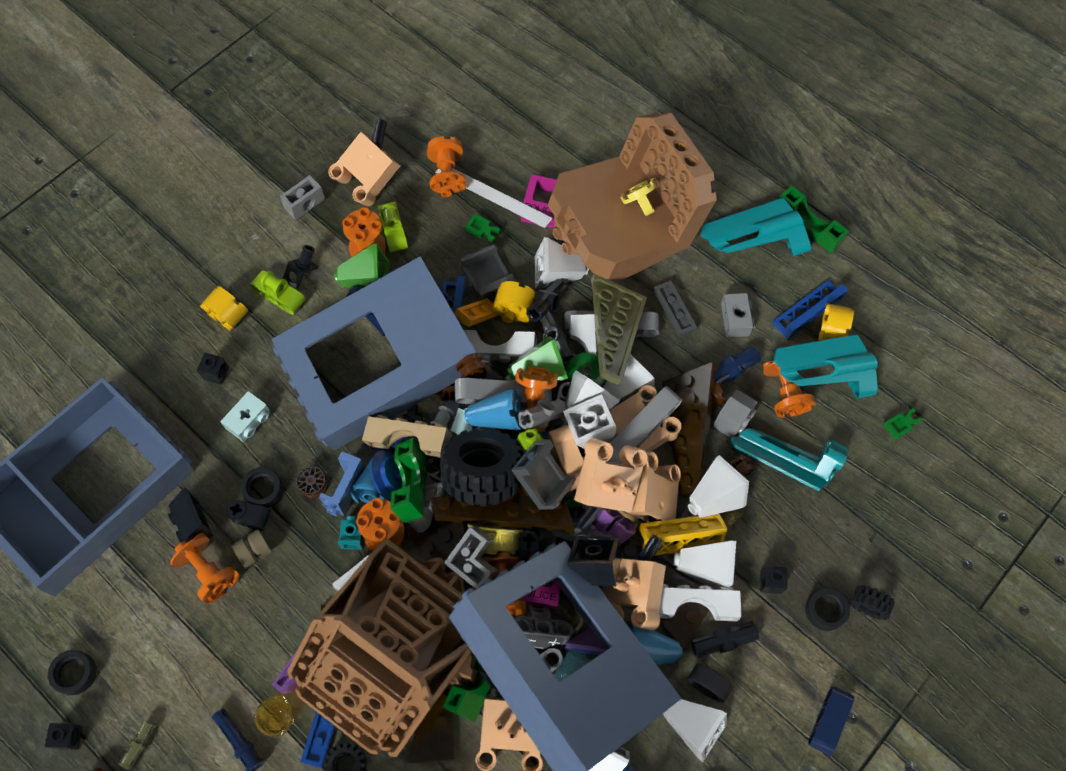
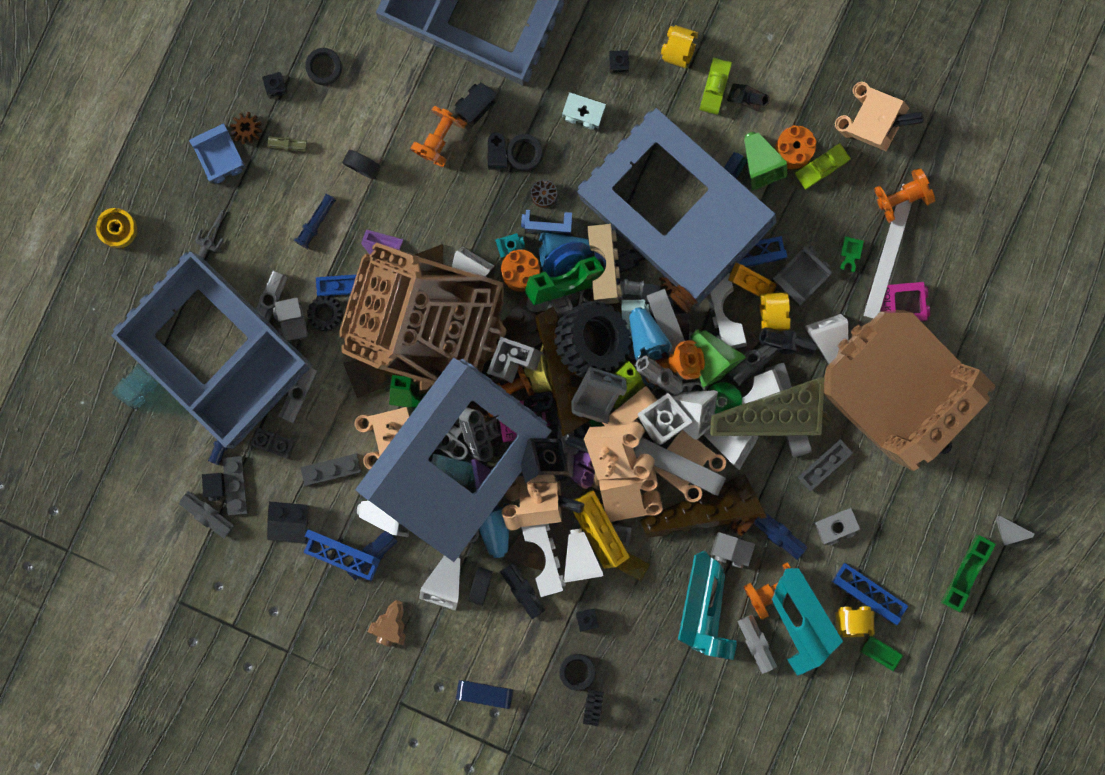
camera: 75 degrees right, 20 degrees up
dark tan wheel [231,529,272,569] -> none
clear yellow helmet [255,695,295,737] -> none
light grey brick [280,175,325,220] -> none
light yellow tile [620,178,658,216] -> none
white slope [688,455,749,518] -> none
teal panel [701,198,811,256] -> none
reddish brown wheel [729,454,755,477] -> none
green plate [883,408,923,441] -> none
none -> black tyre [342,149,381,179]
none -> light grey piece [737,614,777,674]
none -> green tile [860,636,903,672]
none -> light grey slope [996,516,1034,546]

